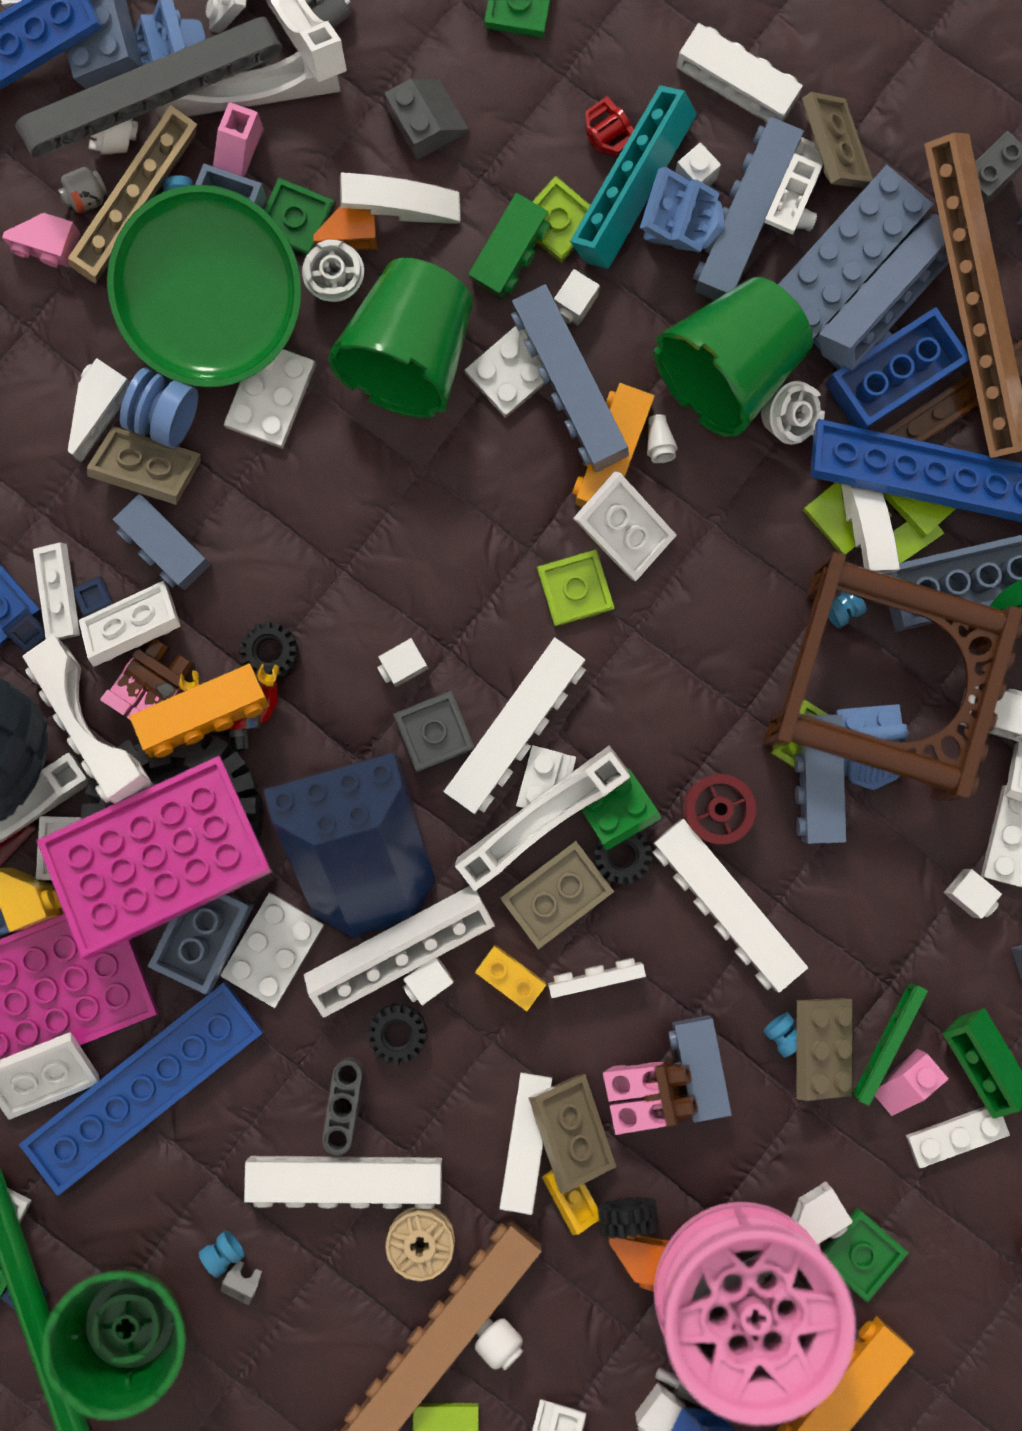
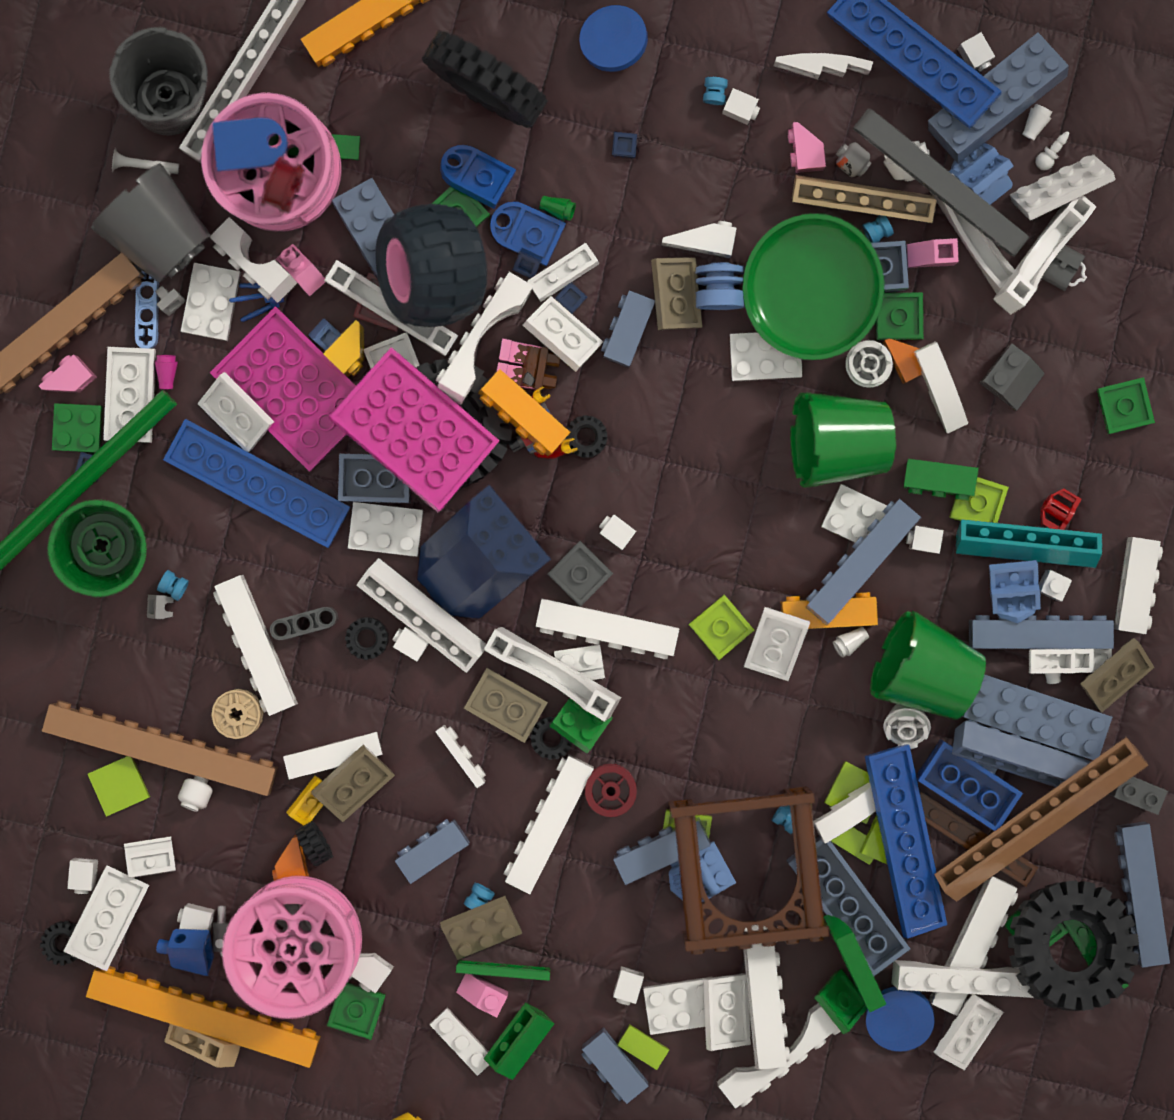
camera: 65 degrees right, 5 degrees up
yellow brick [475,944,546,1011] -> none
bright pink hips [603,1060,698,1135] -> none

